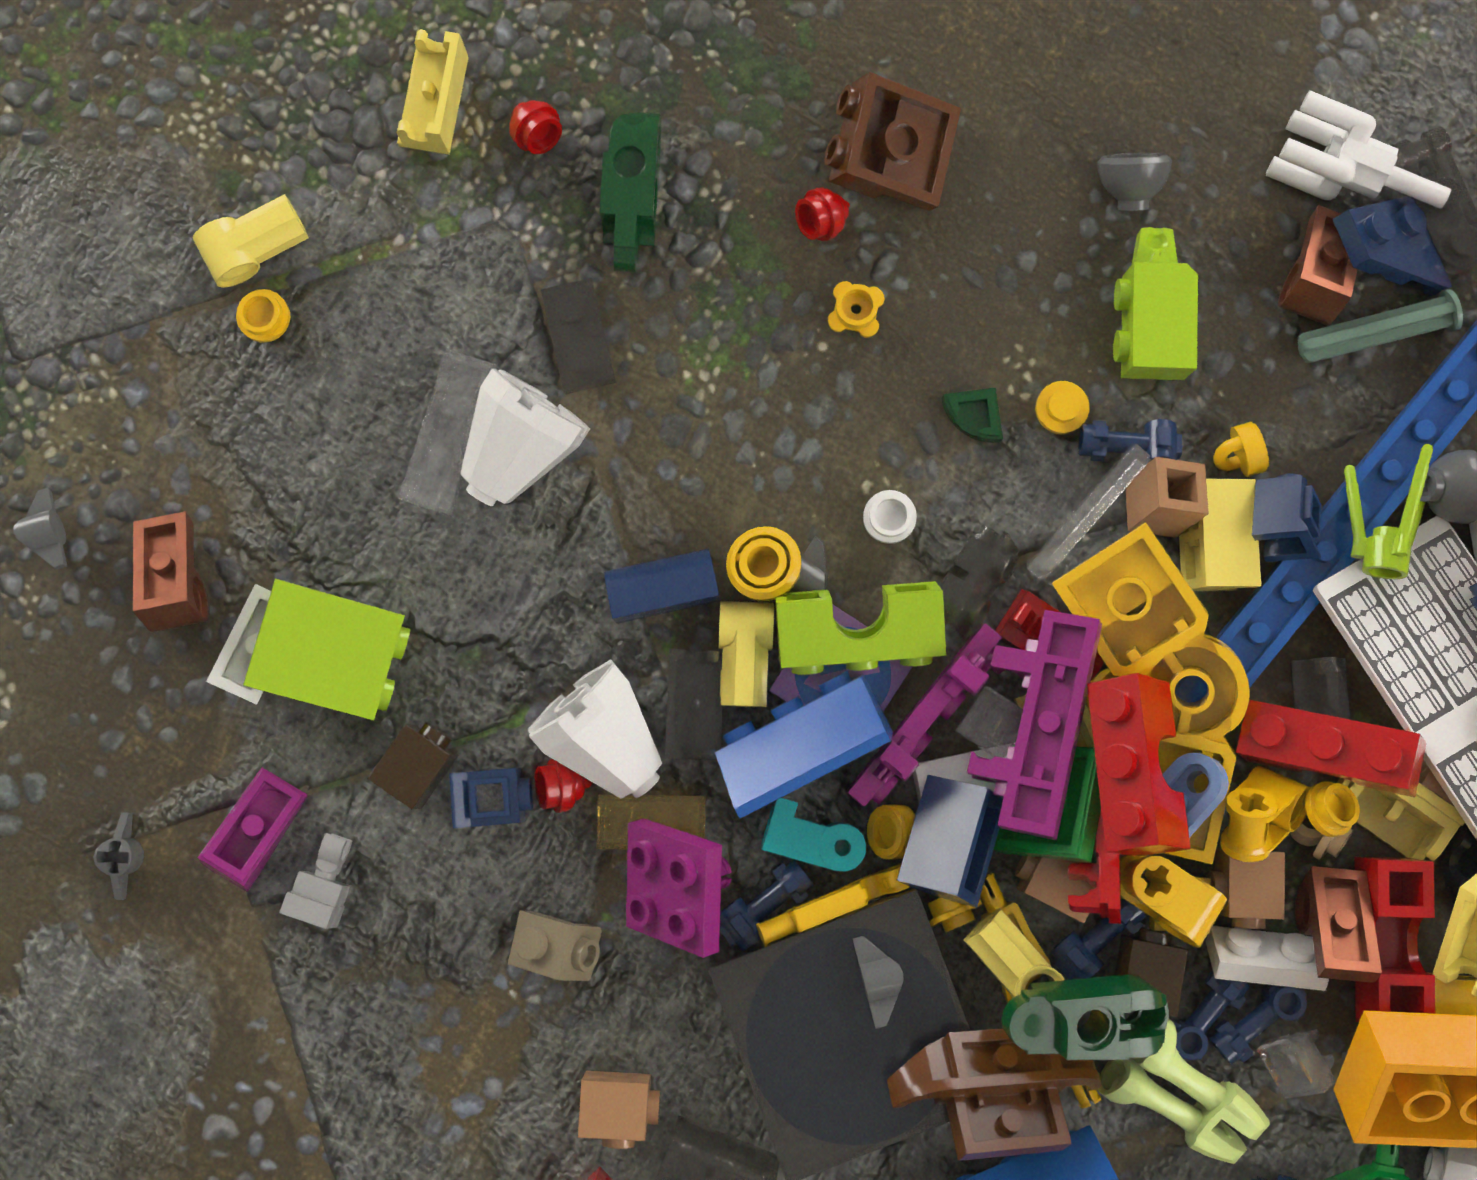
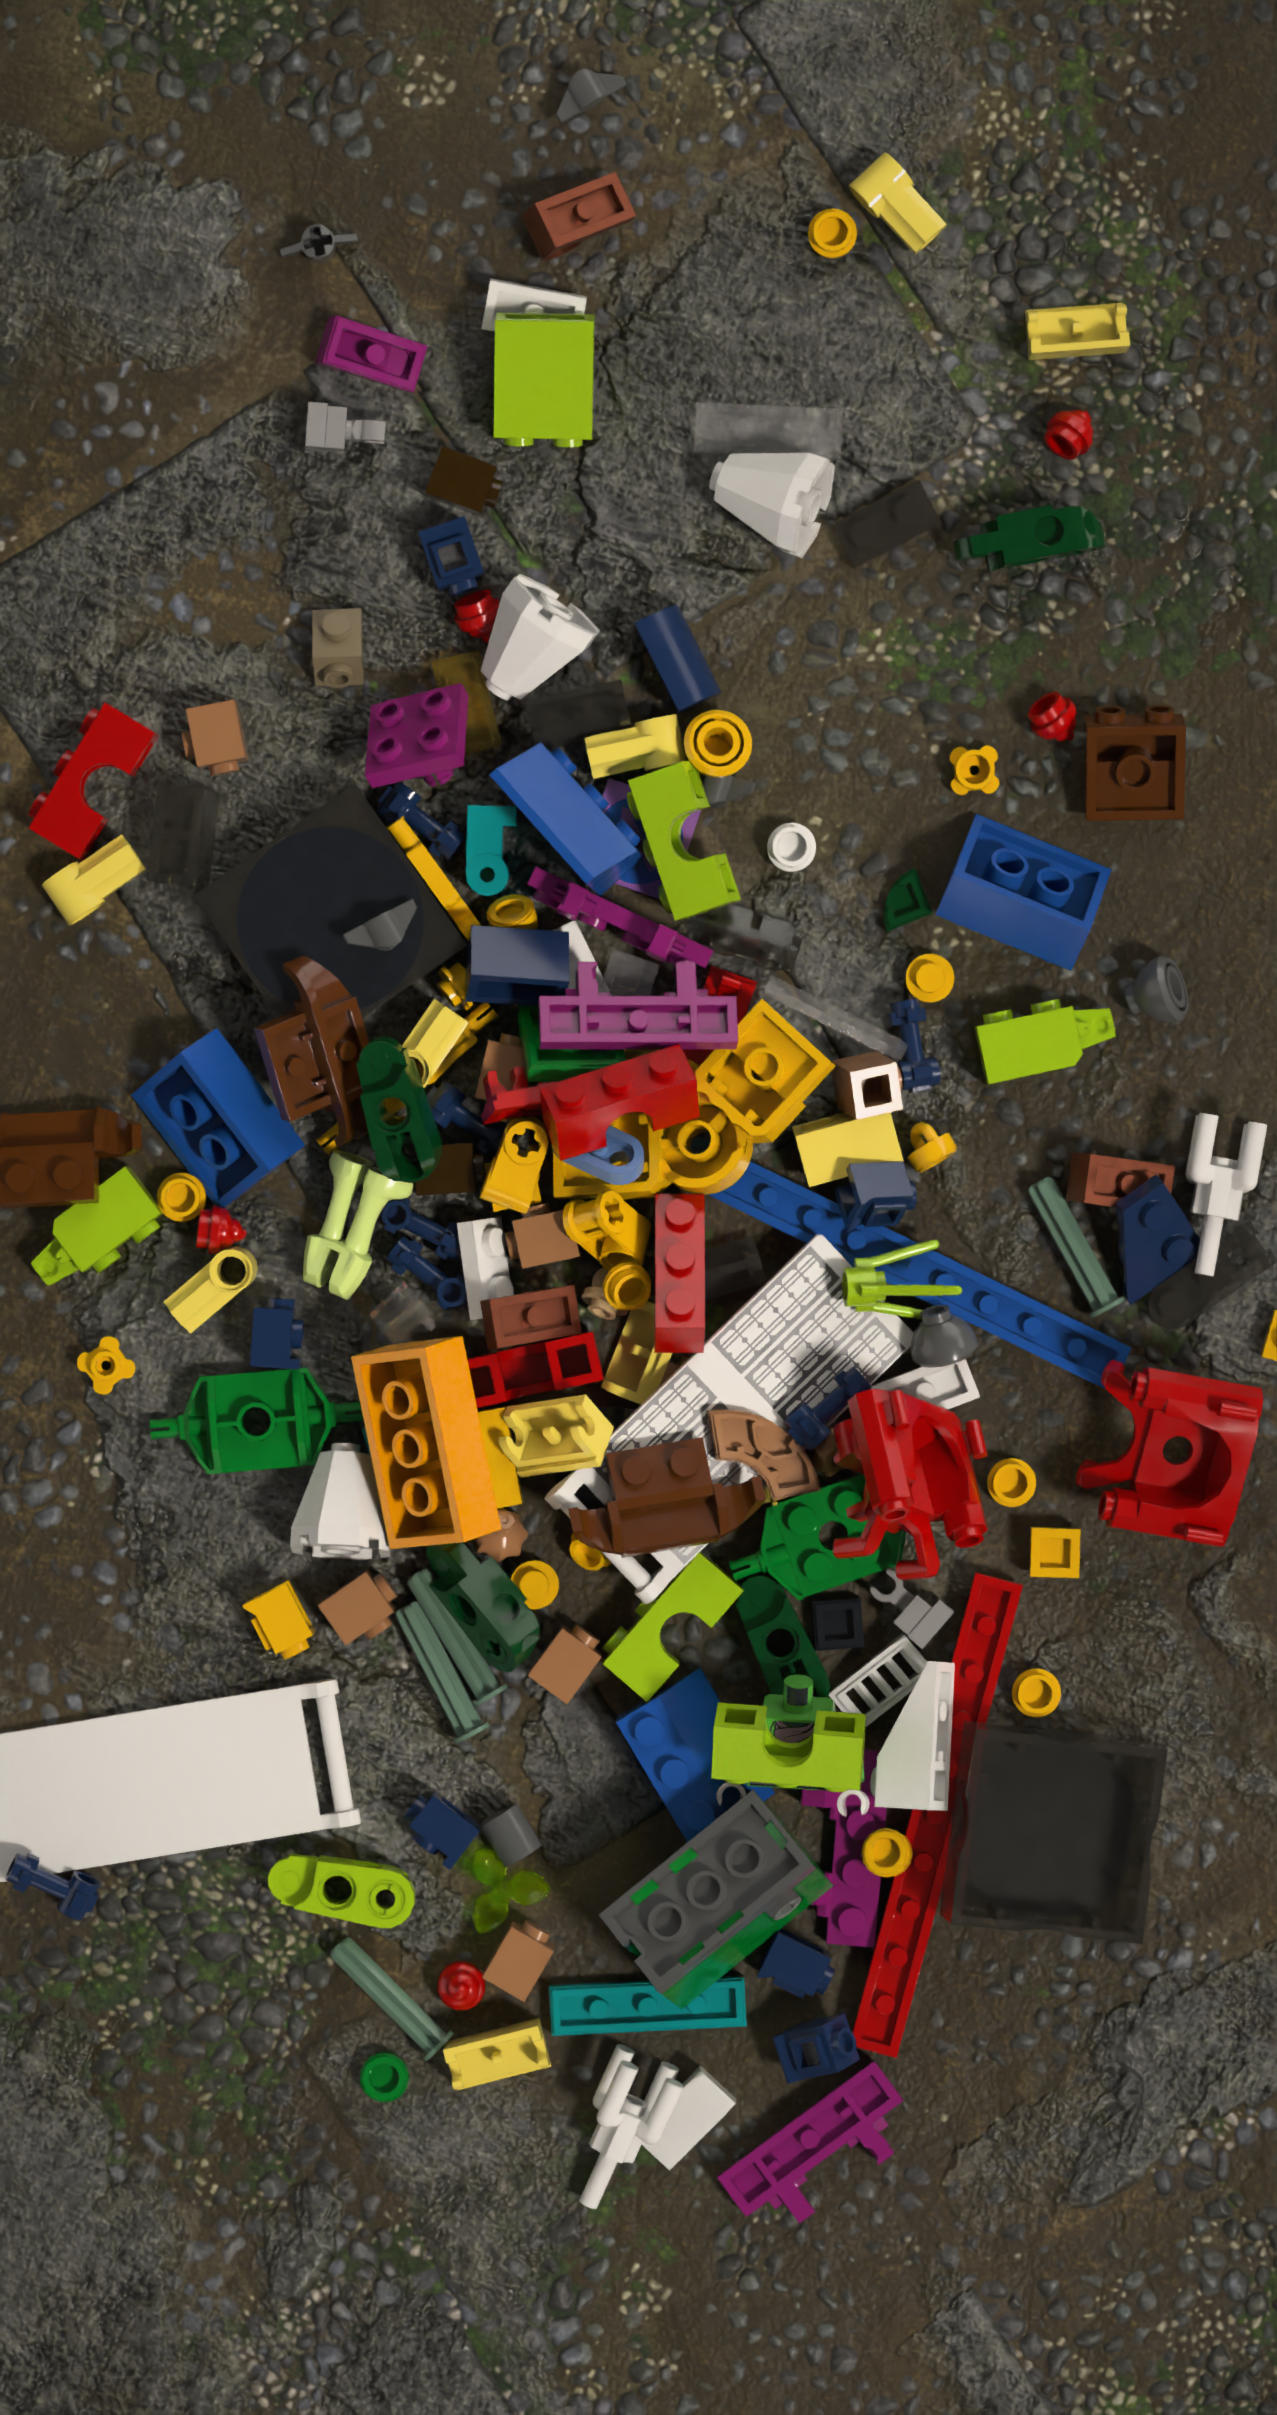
camera: 75 degrees right, 5 degrees up
none -> blue slope [935,814,1112,971]

